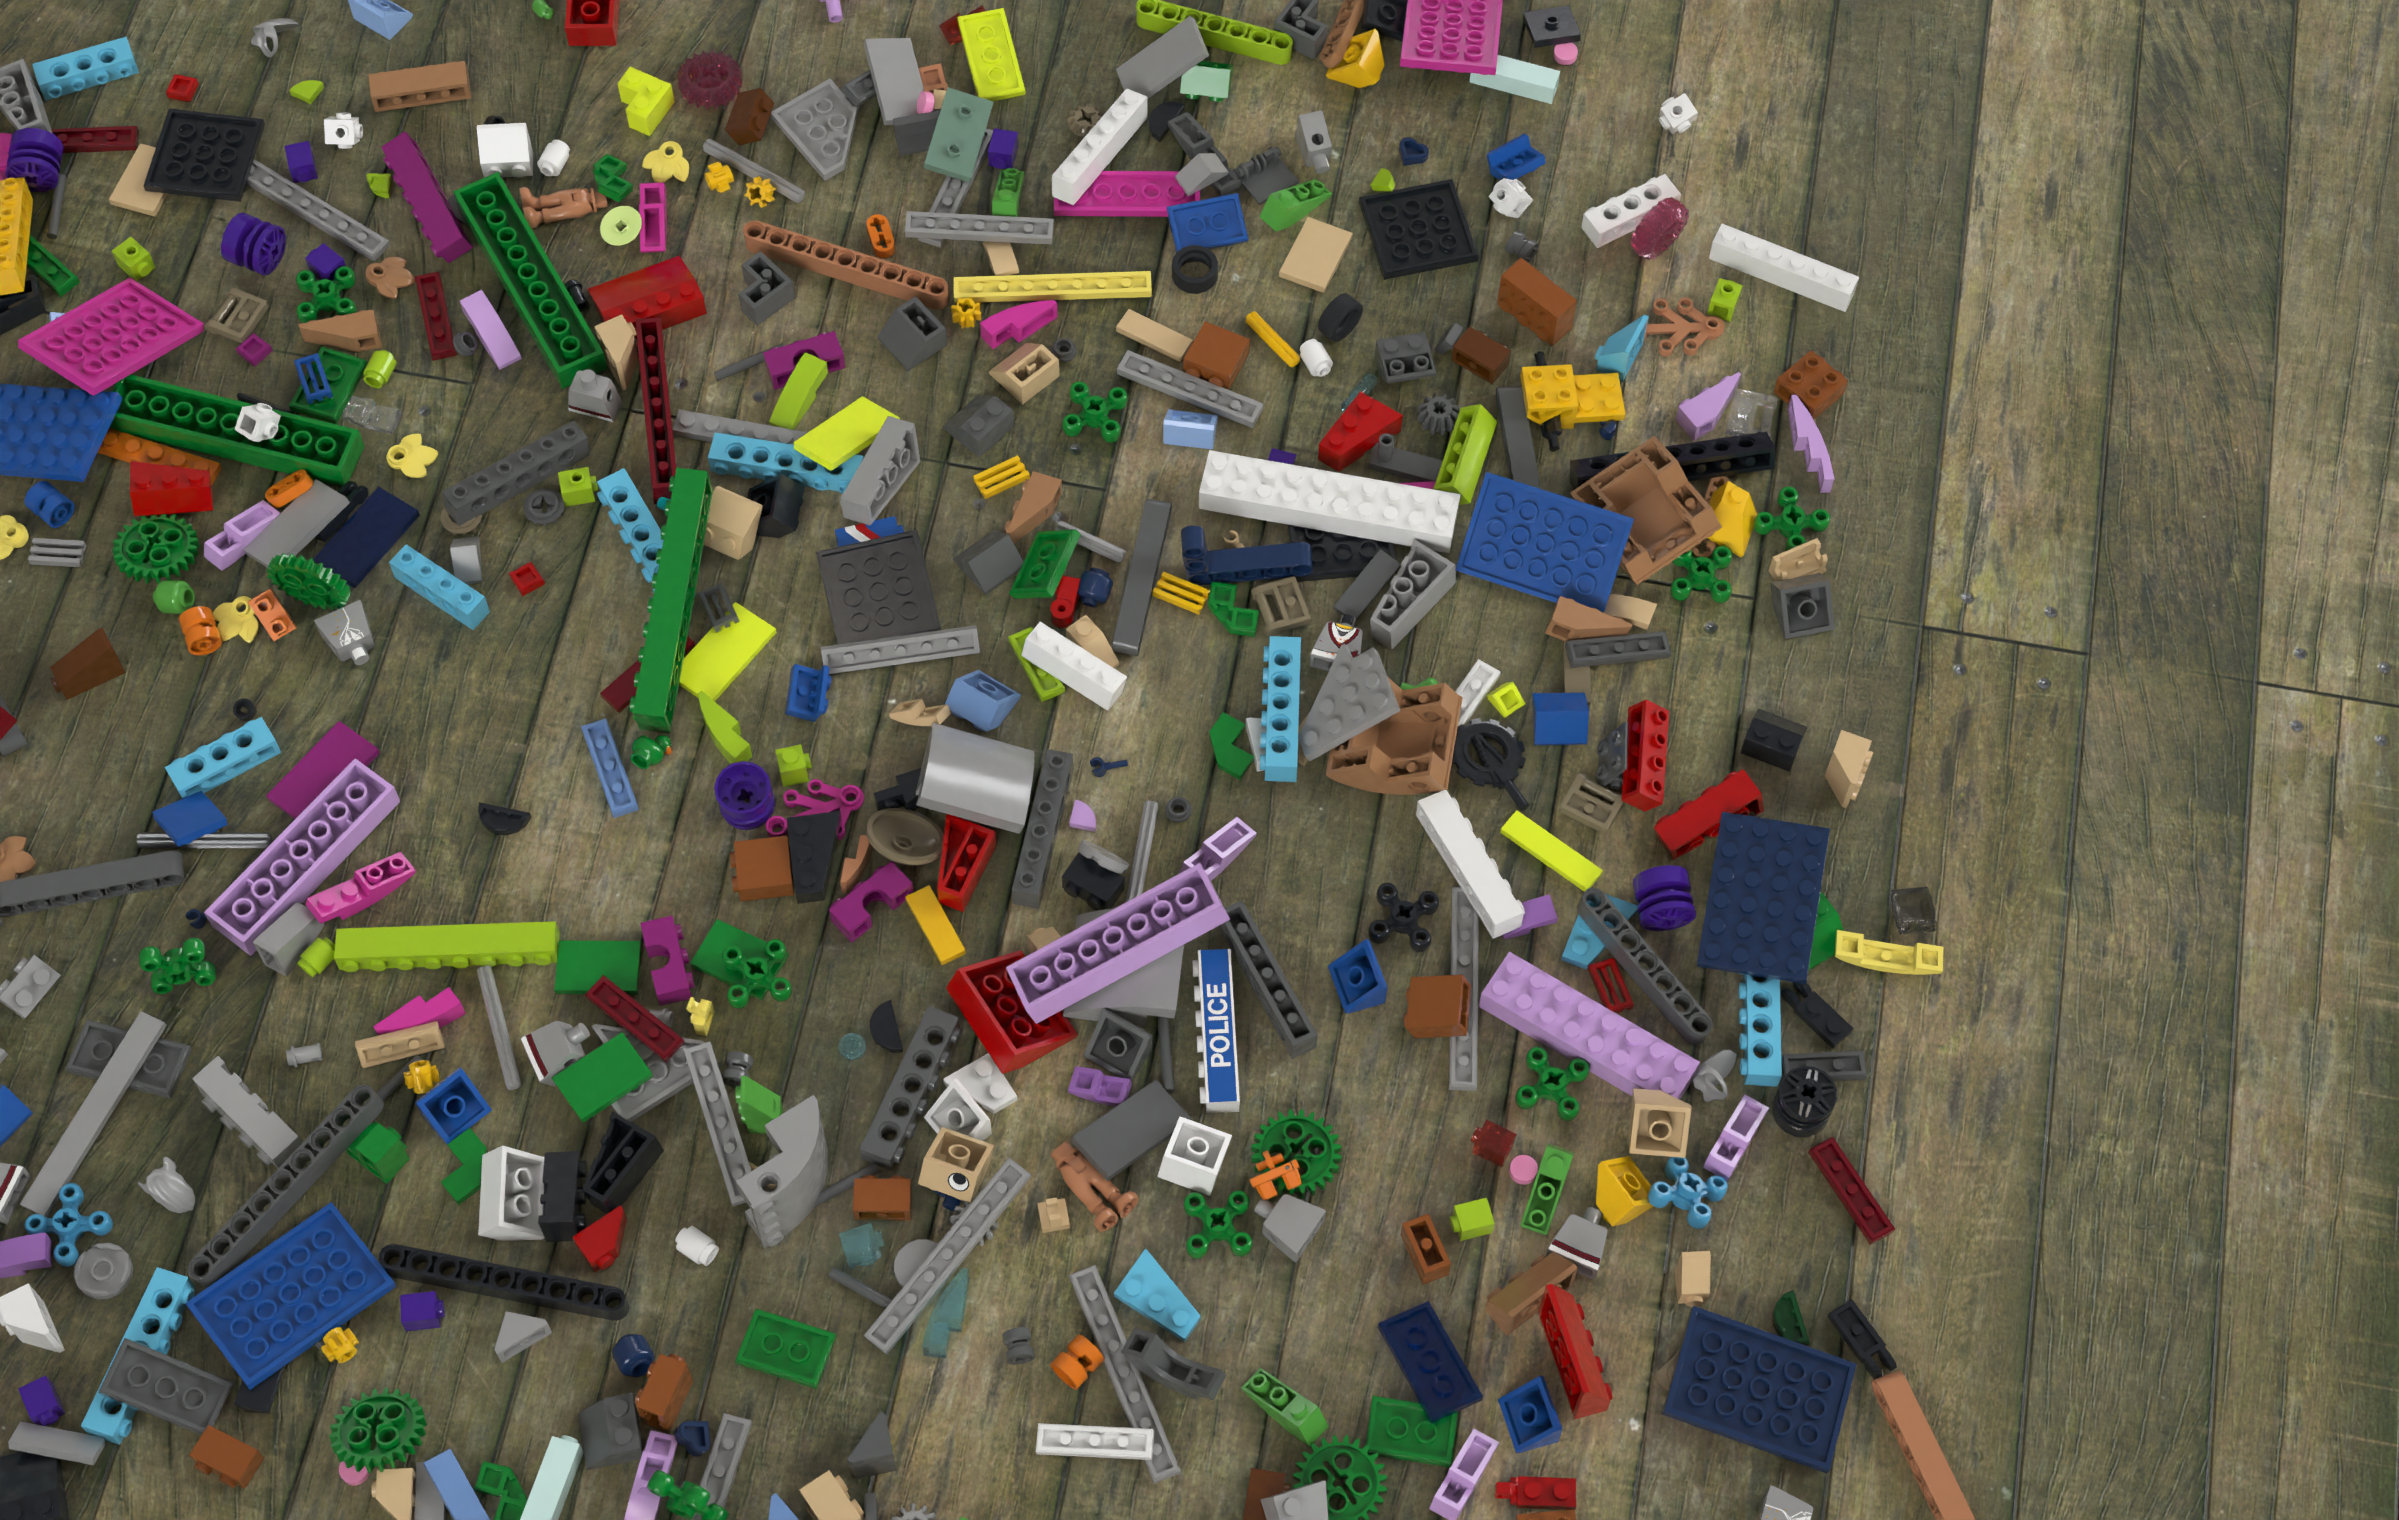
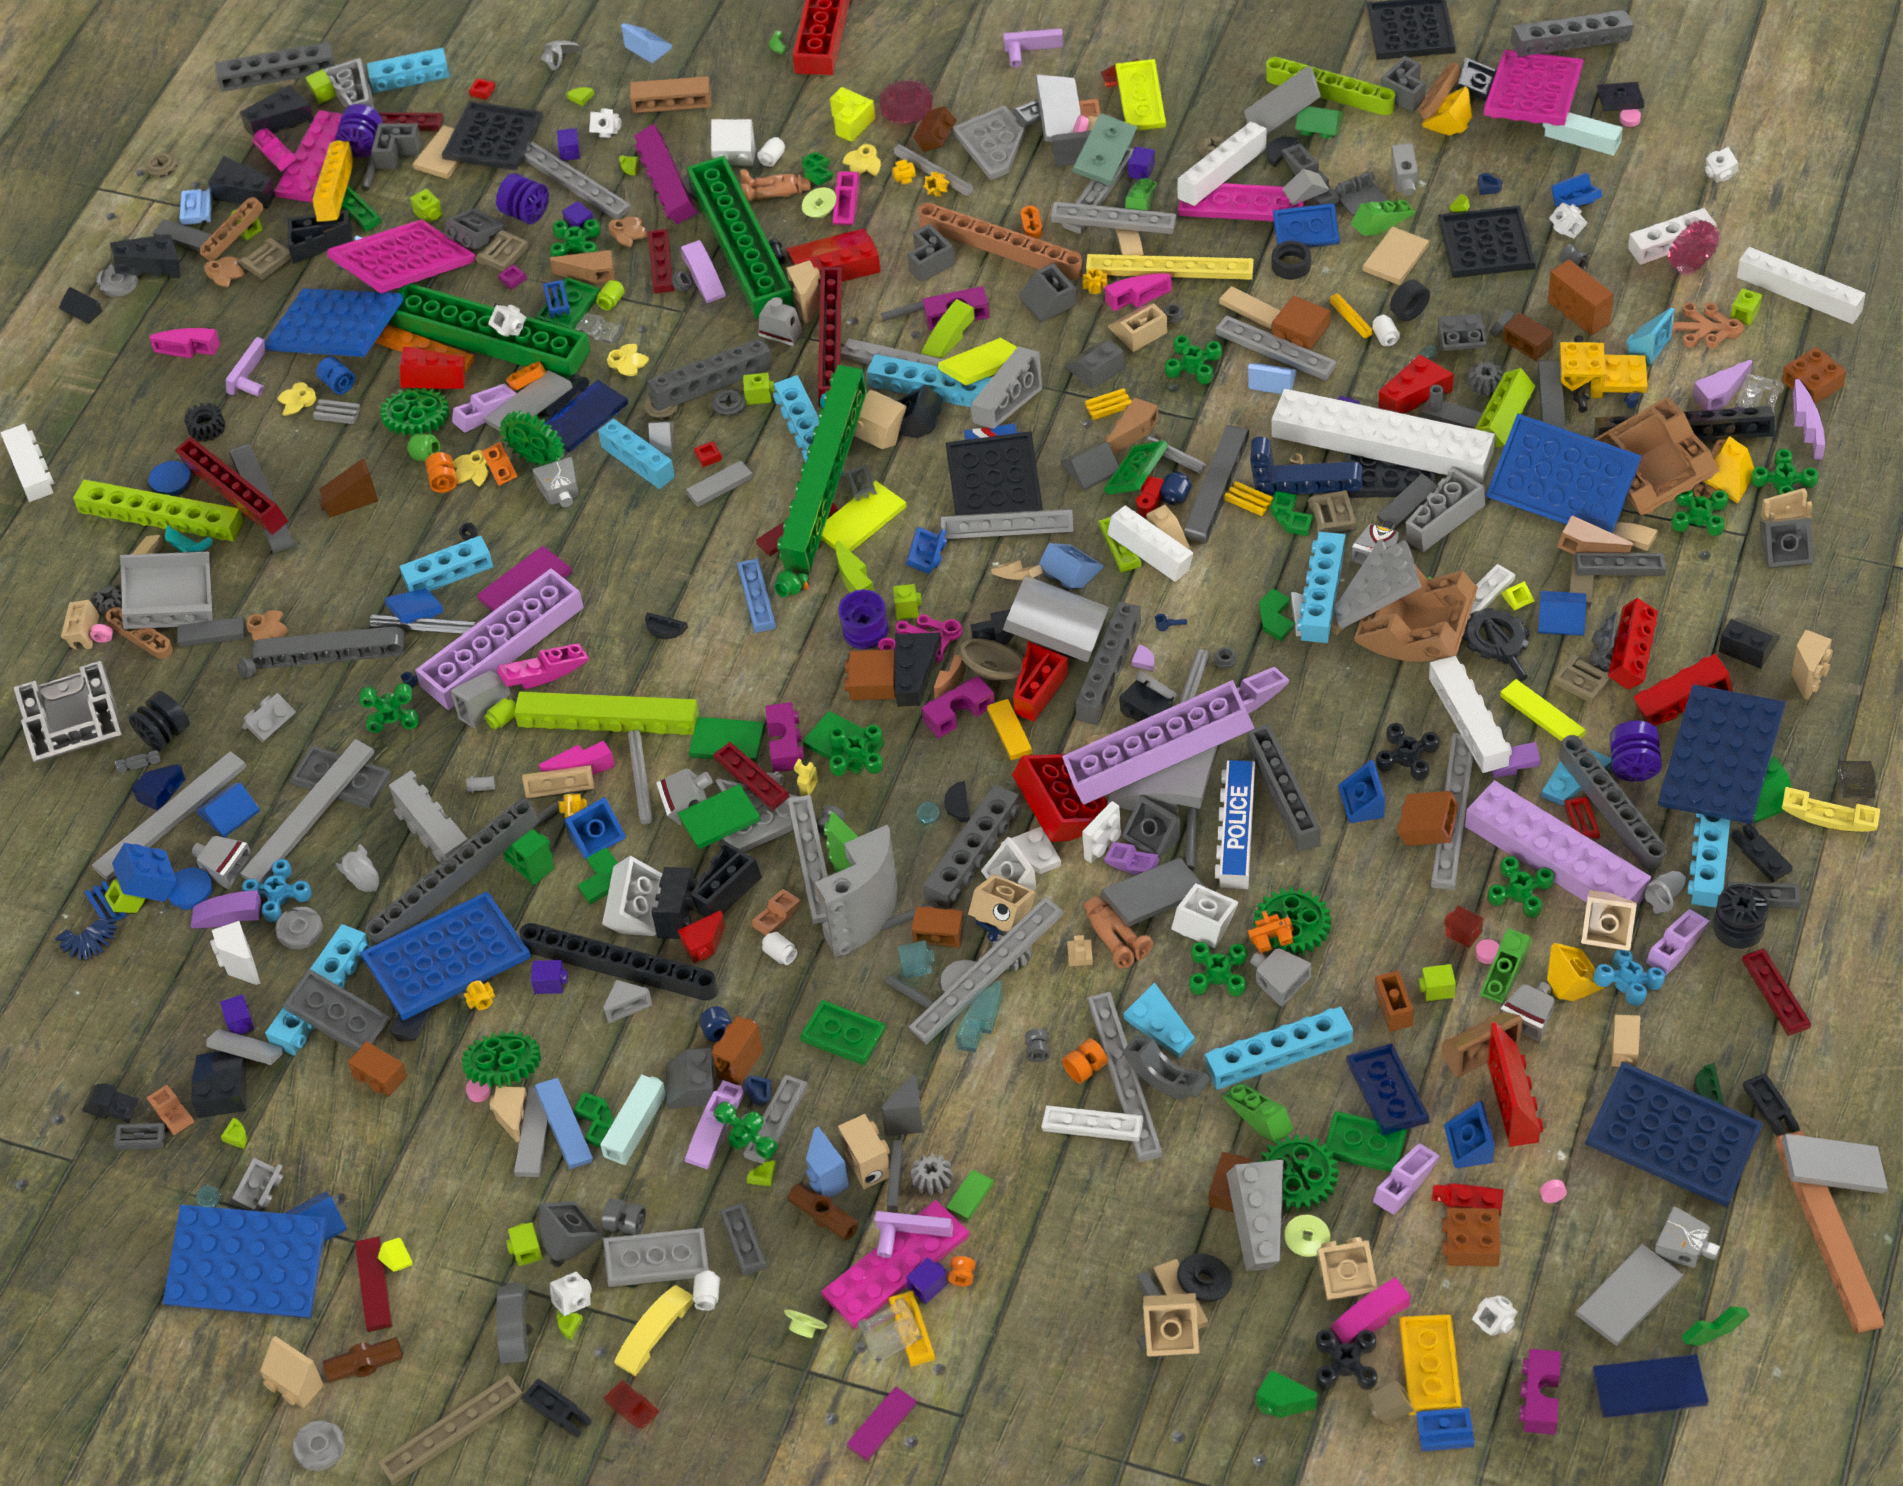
camera: 15 degrees right, 10 degrees down
none -> dark grey brick [372,124,422,169]
none -> dark grey plate [445,208,504,249]
none -> light grey tile [686,461,753,507]
none -> nougat slope [752,889,801,935]
none -> white plate [1082,801,1121,864]
none -> medium azure brick [1205,1007,1353,1090]
none -> bright pink tile [1540,1180,1567,1203]
none -> light grey tile [1782,1134,1888,1194]

